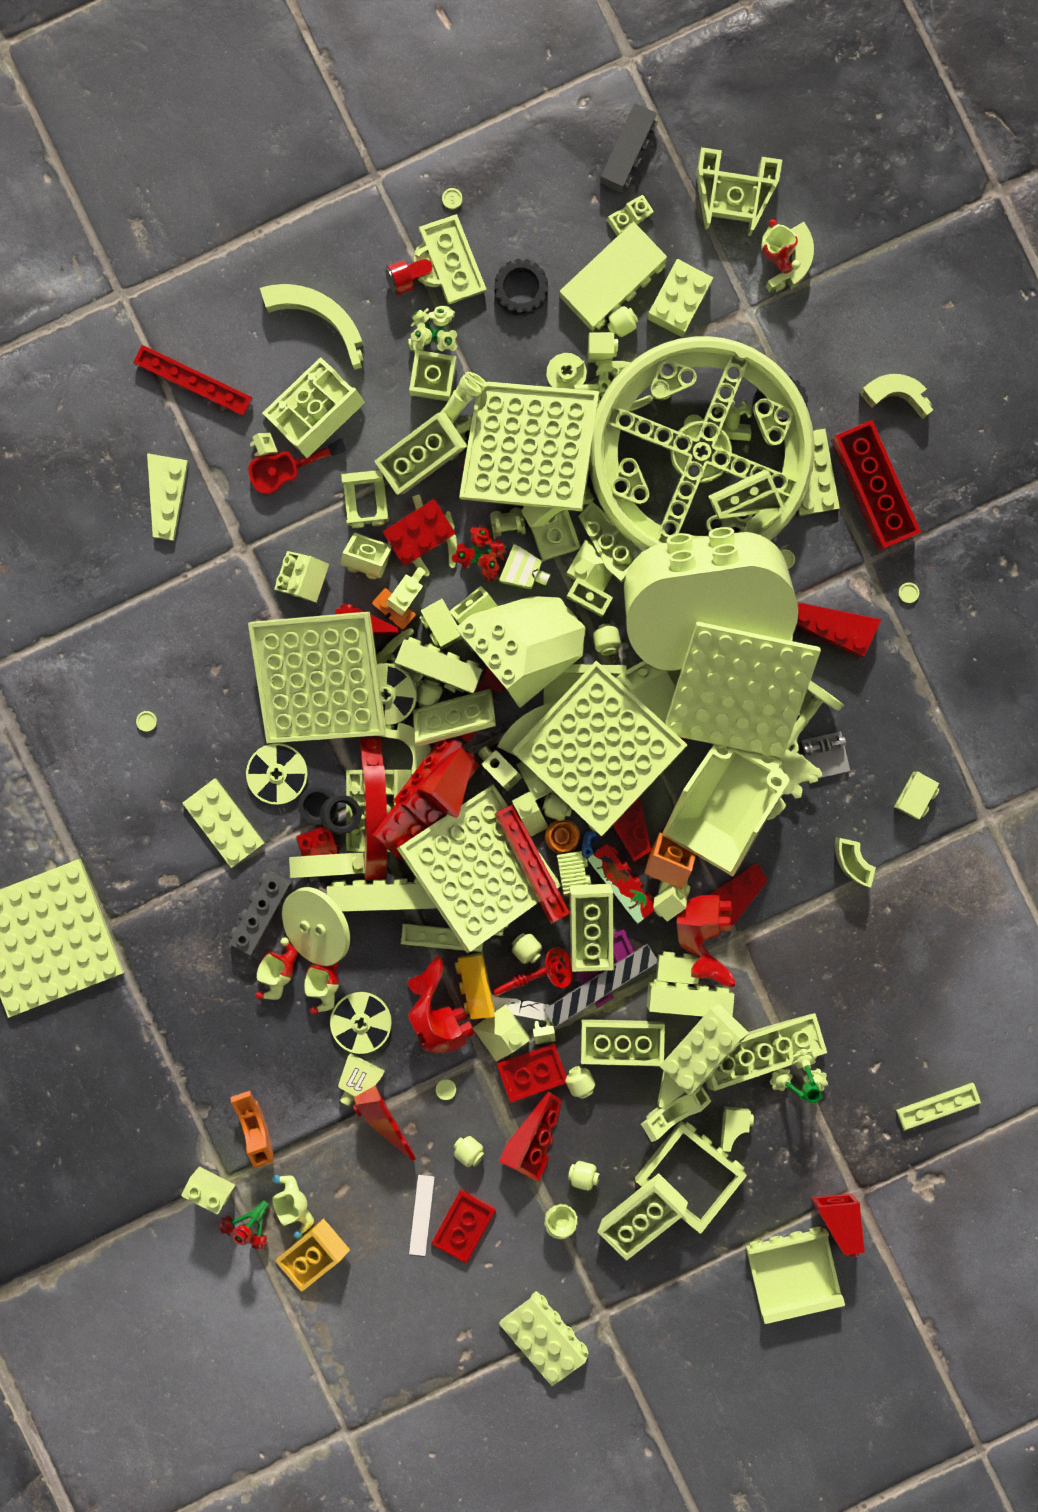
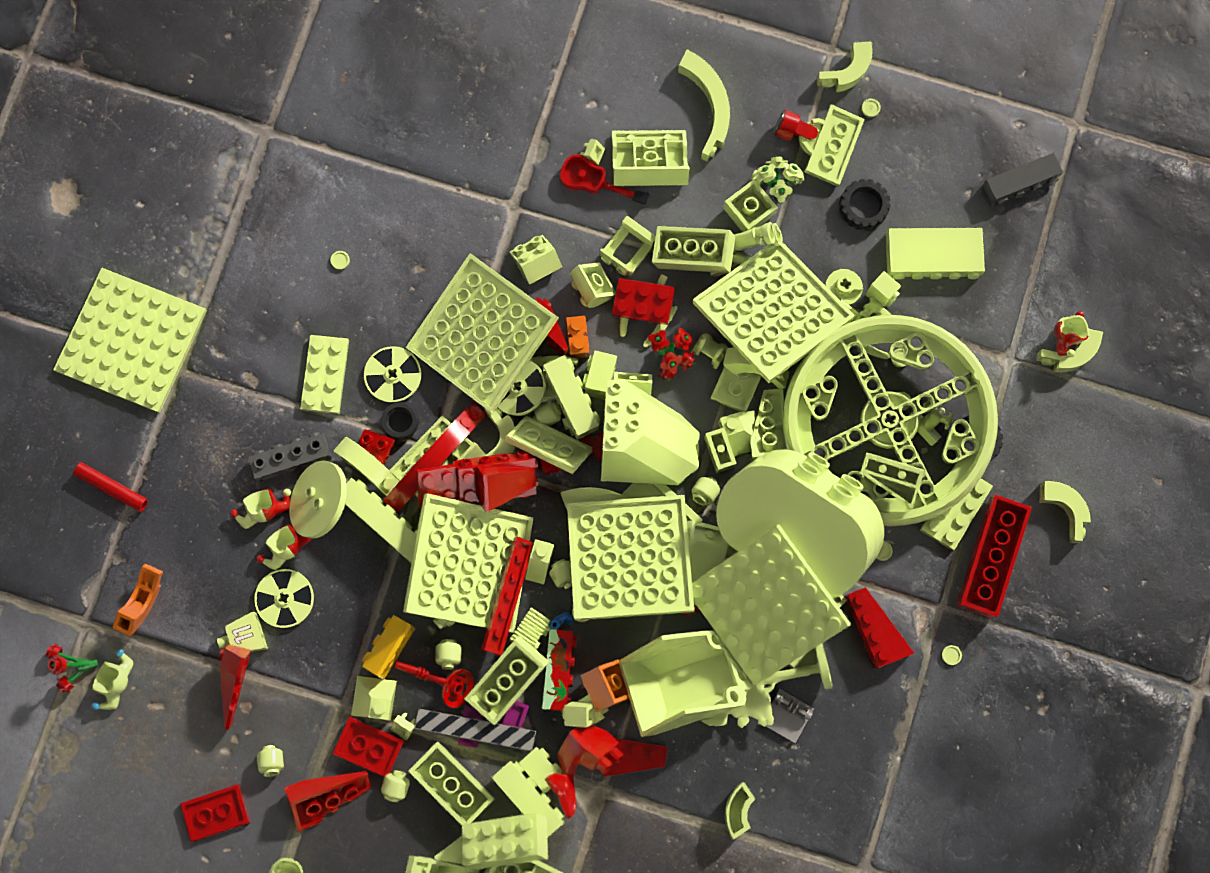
camera: 45 degrees right, 10 degrees down
red plate [133,345,253,416] -> none
yellowish green wing [147,454,189,541] -> none
yellowish green panel [182,1167,235,1214] -> none
yellow slope [275,1219,350,1292] -> none
black tyre [320,795,362,834] -> none
yellowish green plate [385,567,426,615] -> none
yellowish green tile [401,923,483,952] -> none
red hips [407,956,475,1054] -> none
white sticker [409,1175,434,1256] -> none
yellowish green piece [436,1079,456,1100] -> none
yellowish green torso [478,746,522,791] -> none
white sticker [491,994,551,1022] -> none
torso [499,544,550,589] -> none
yellowish green slope [516,762,553,800] -> none
orange hat [545,819,580,854] -> none
yellowish green head [568,1161,600,1191] -> none
yellowish green slope [607,195,654,237] -> none
yellowish green head [607,306,639,337] -> none
red wing [612,797,651,861] -> none
yellowish green brick [647,259,713,338] -> none
yellowish green wedge [696,148,782,236] -> none
yellowish green brick [894,772,939,819] -> none
none -> red piece [73,462,148,512]
none -> yellowish green arch [817,42,872,92]

